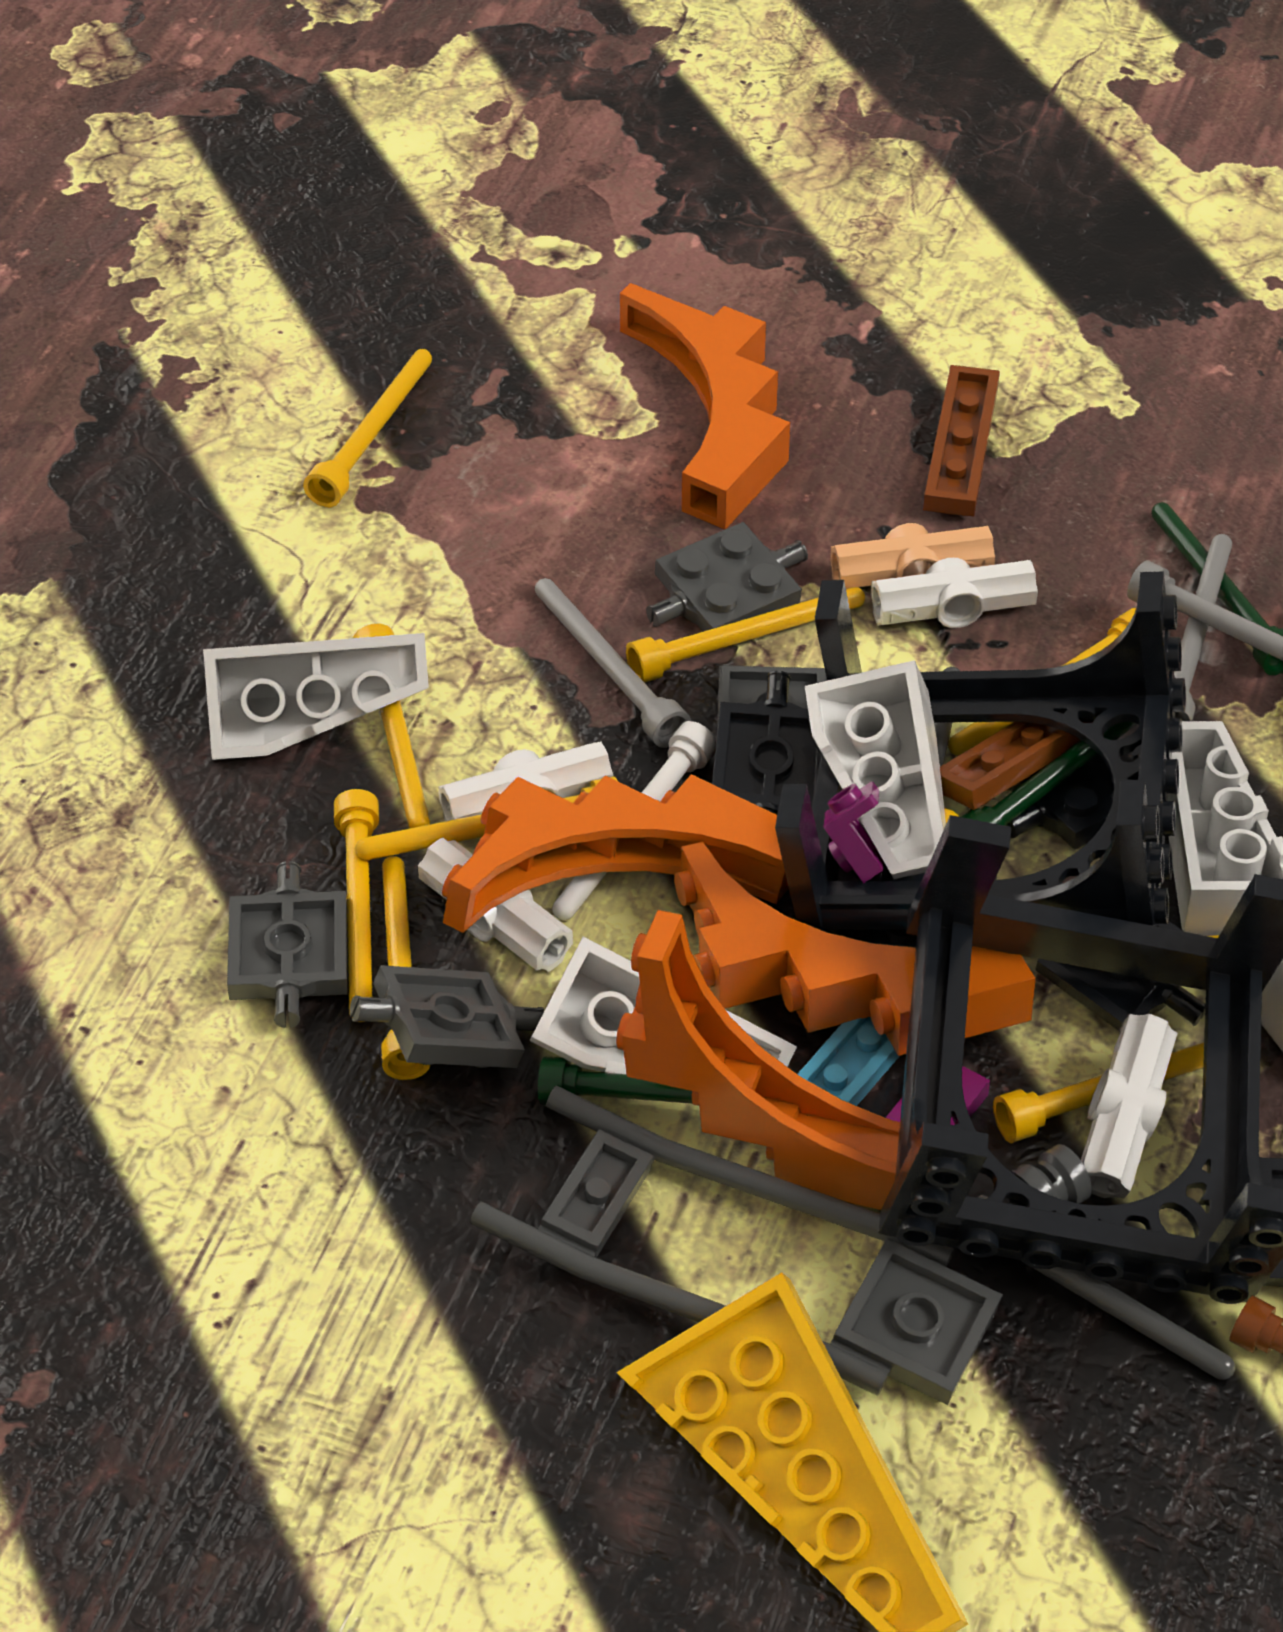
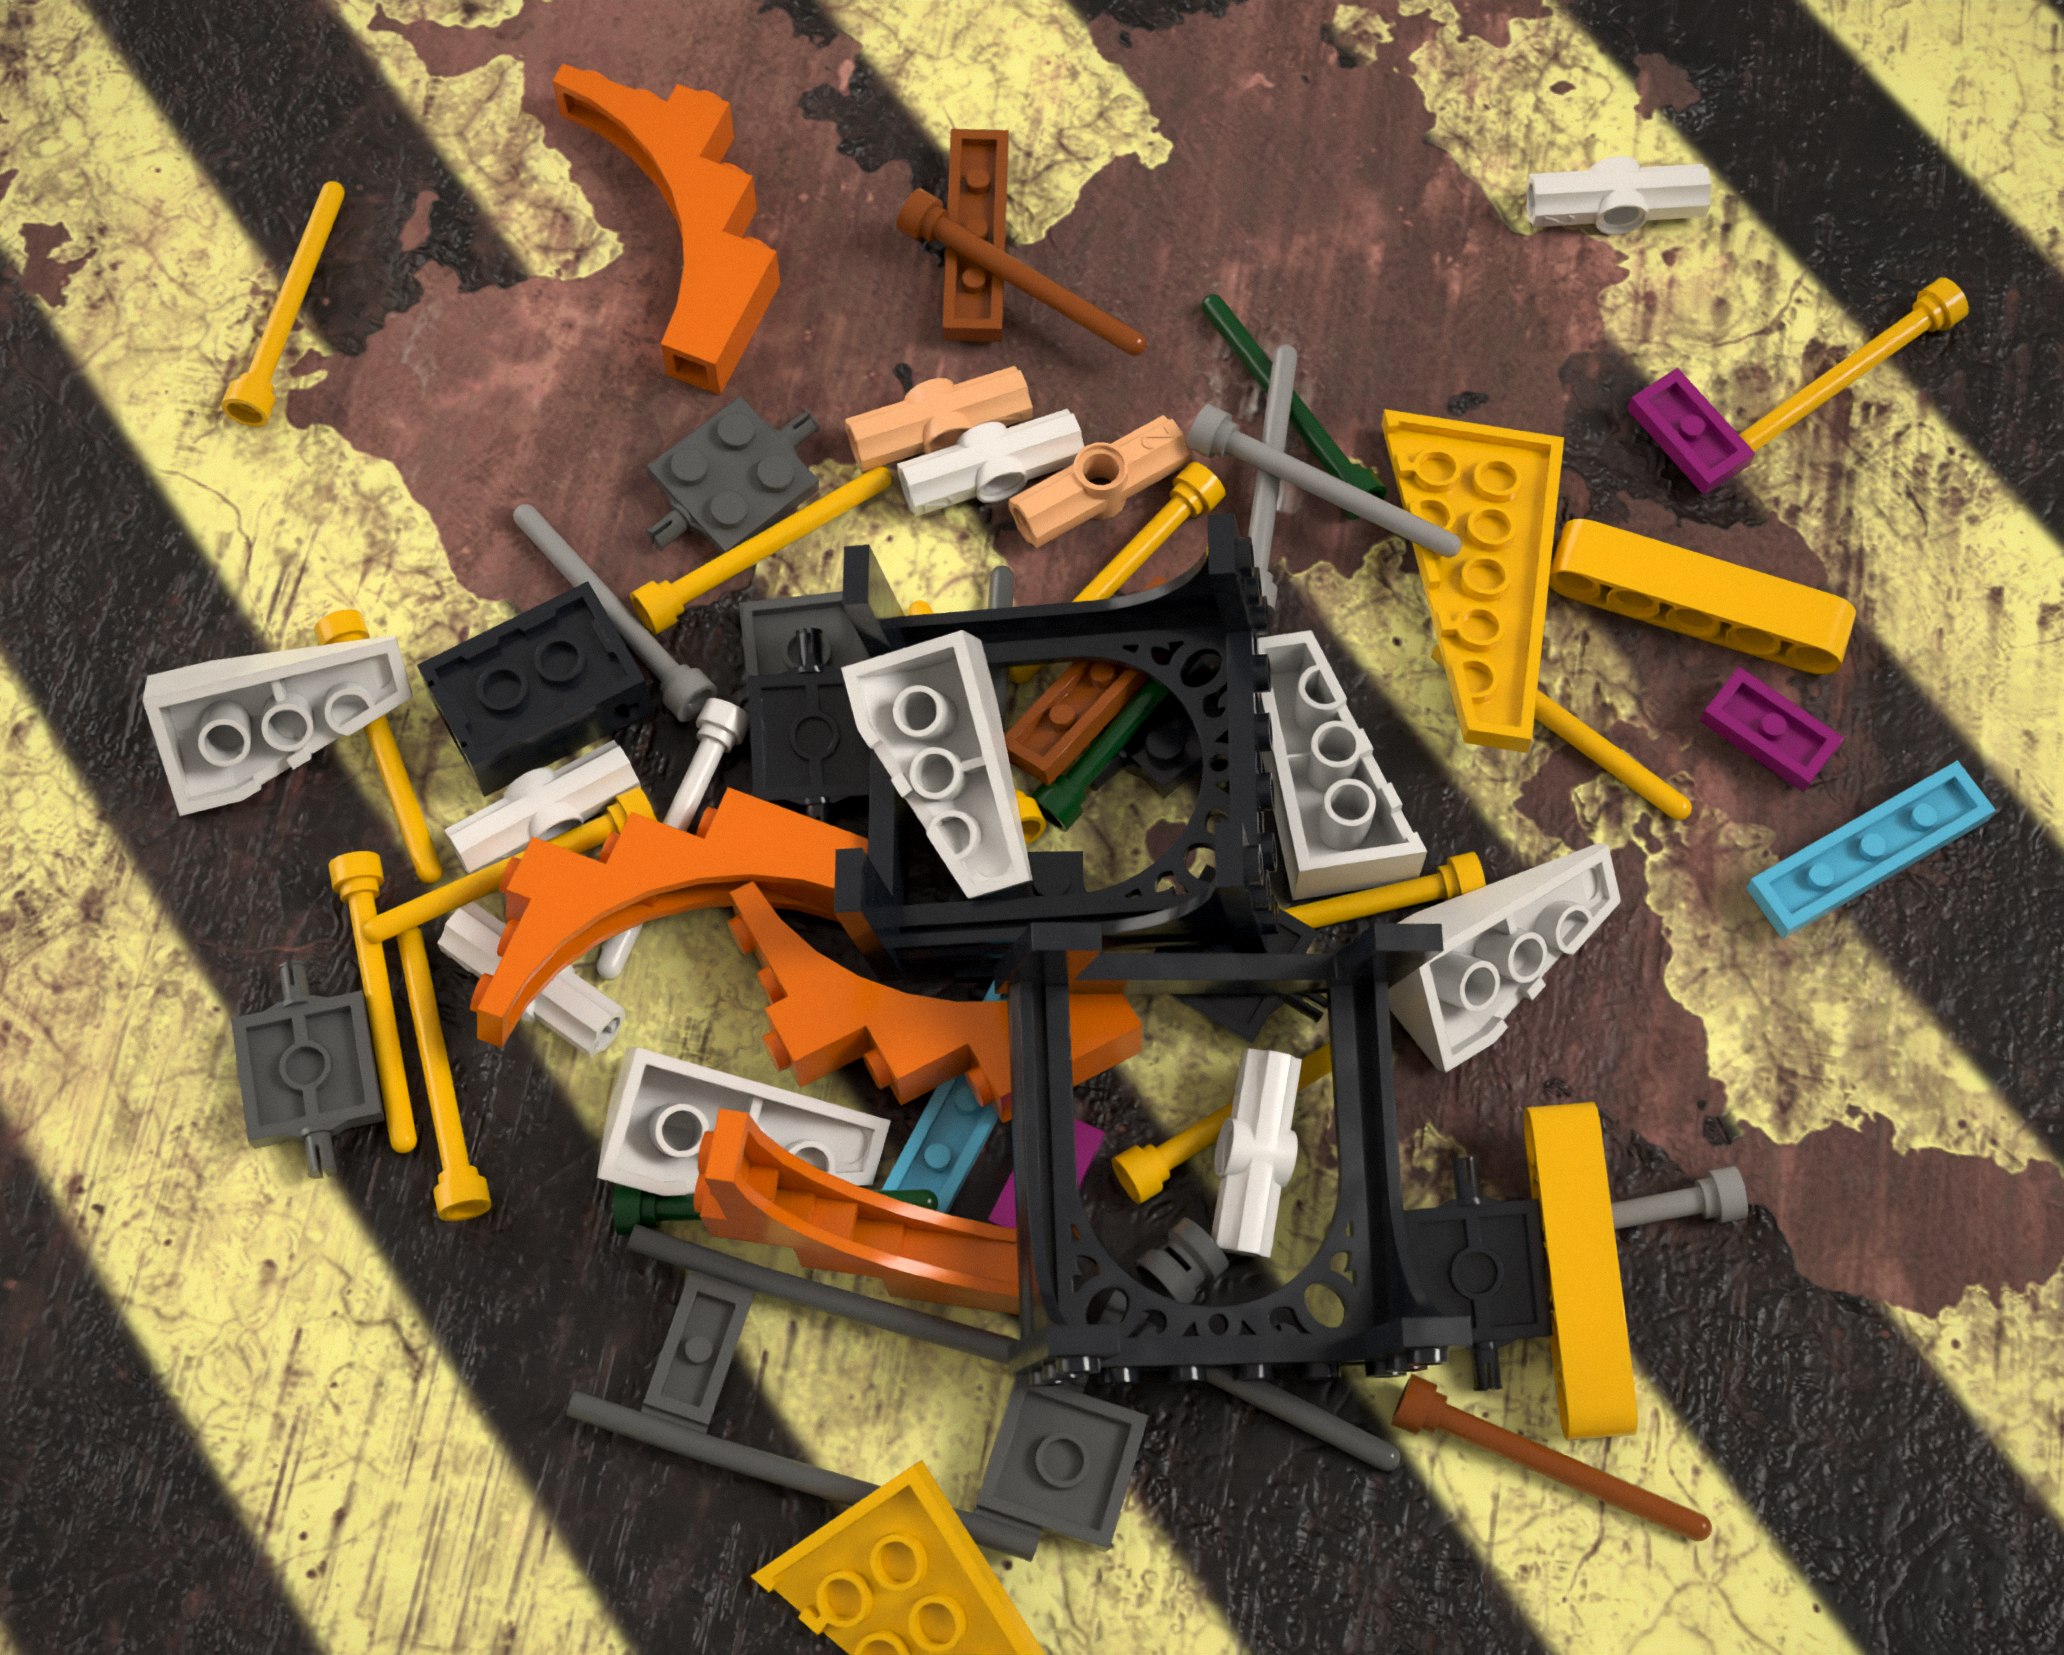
camera: 10 degrees left, 20 degrees up
dark grey plate [350,965,544,1068] -> none
magenta bracket [823,781,884,883] -> none
none -> black piece [417,581,653,797]
none -> dark orange piece [896,188,1146,356]
none -> light nougat piece [1009,415,1191,548]

